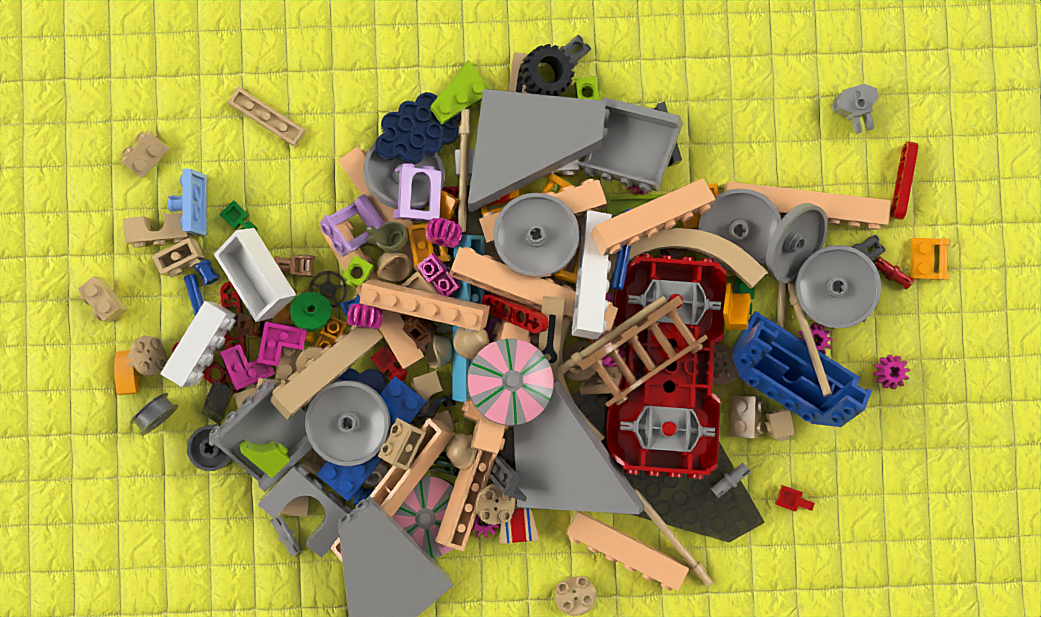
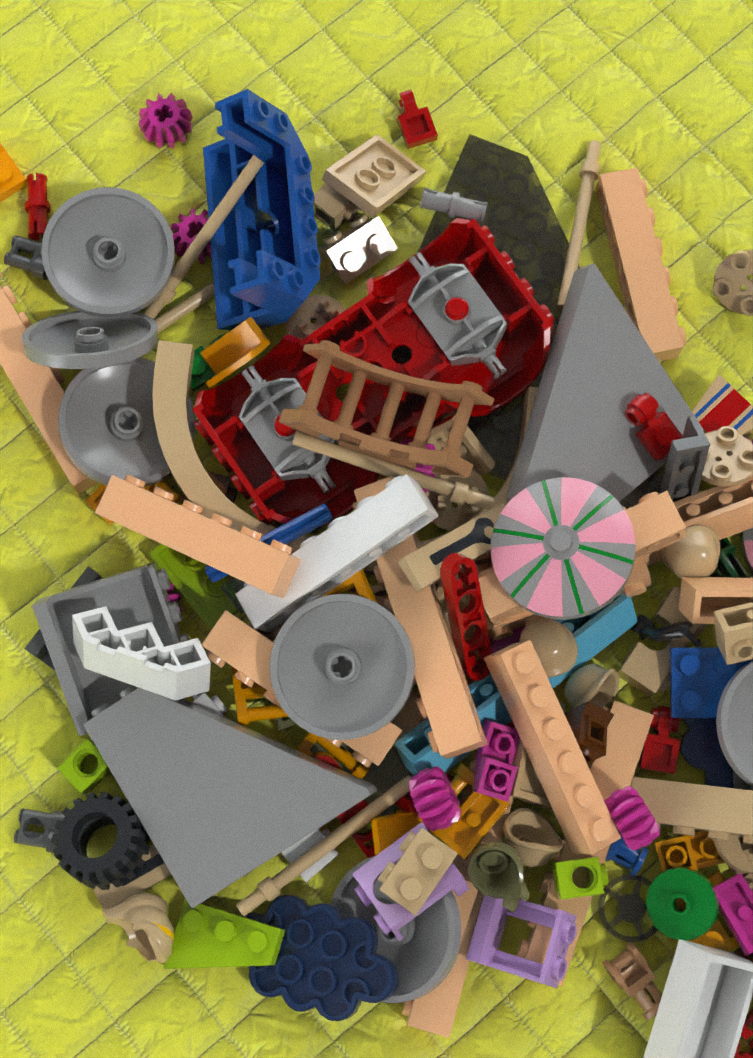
camera: 125 degrees left, 10 degrees down
none -> white brick [72,606,211,700]
none -> tan hair [102,892,174,963]
none -> tan plate [322,134,426,218]
none -> tan bracket [378,827,458,916]
none -> red plate [625,393,683,460]

